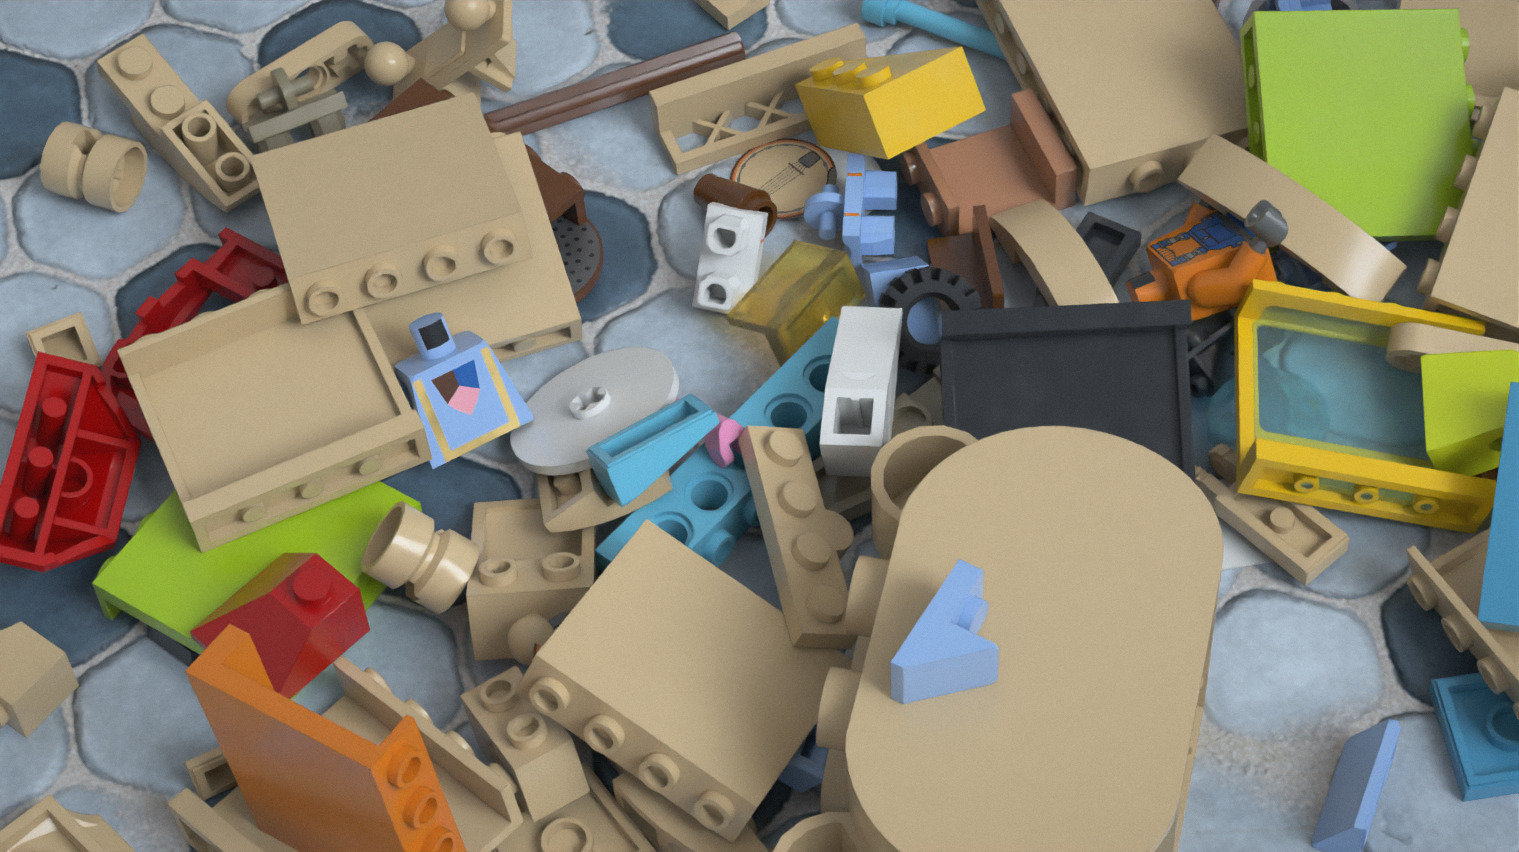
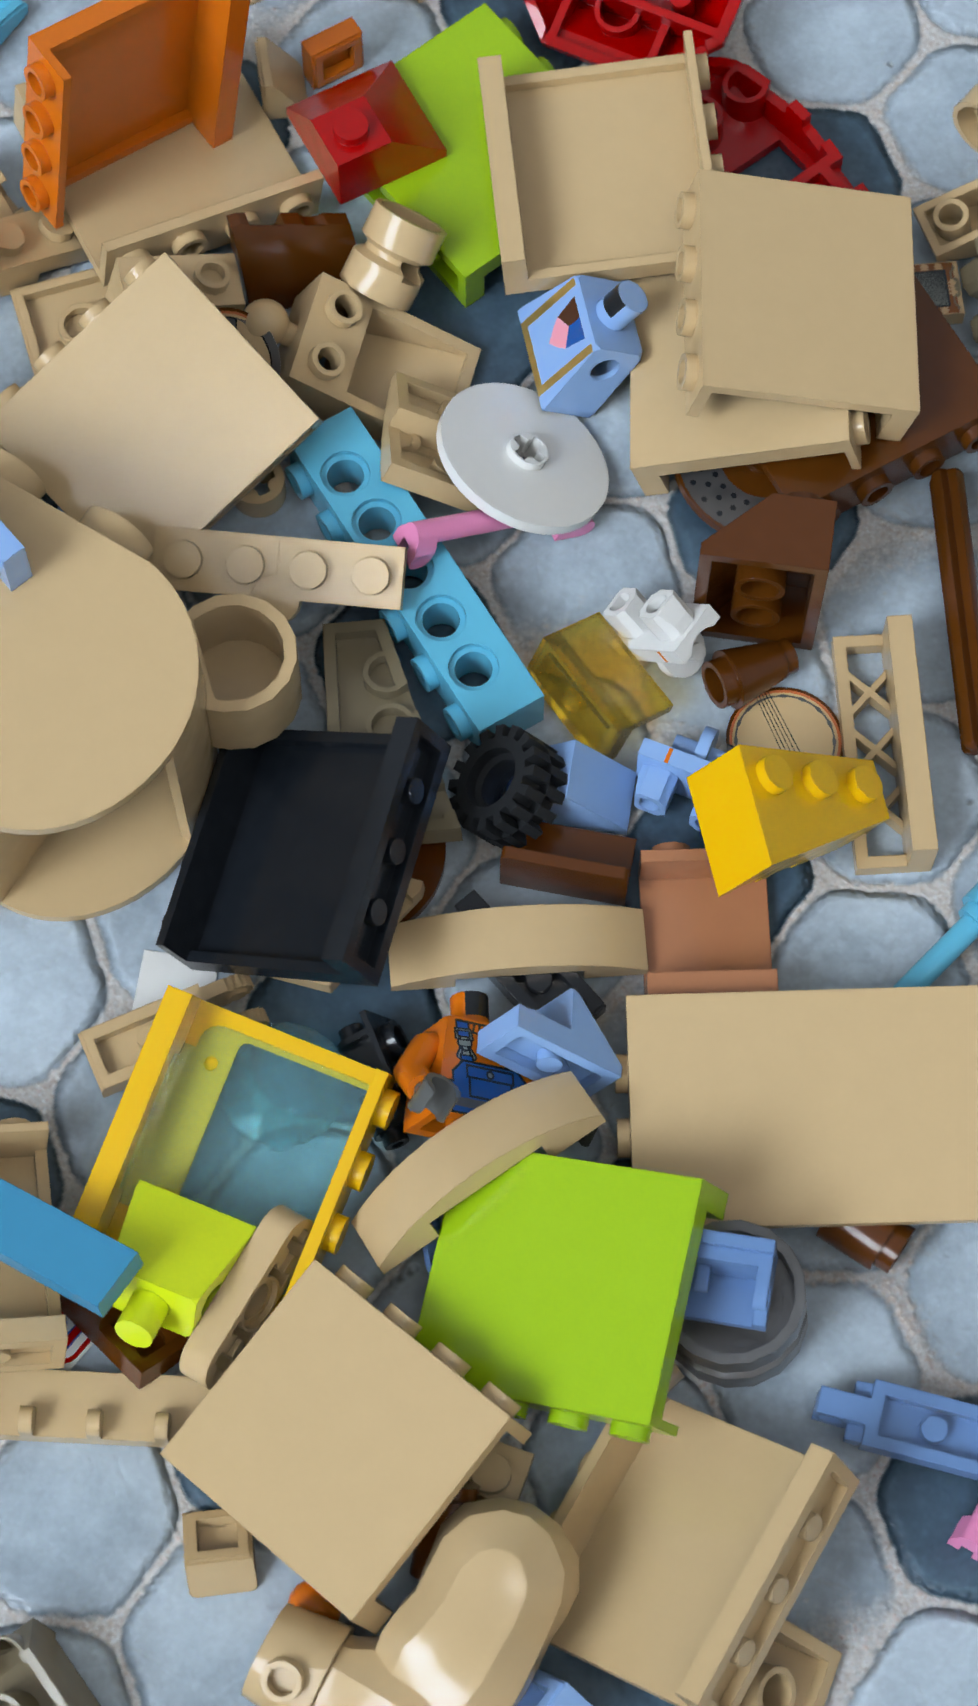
camera: 105 degrees right, 15 degrees up
tan slope [26,312,103,368] -> none
medium azure slope [586,394,720,507] -> none
white slope [819,306,903,477] -> none
none -> reddish brown slope [226,213,356,309]
none -> orange tile [301,17,364,90]
none -> light blue slope [476,988,622,1097]
none -> reddish brown slope [693,491,838,650]

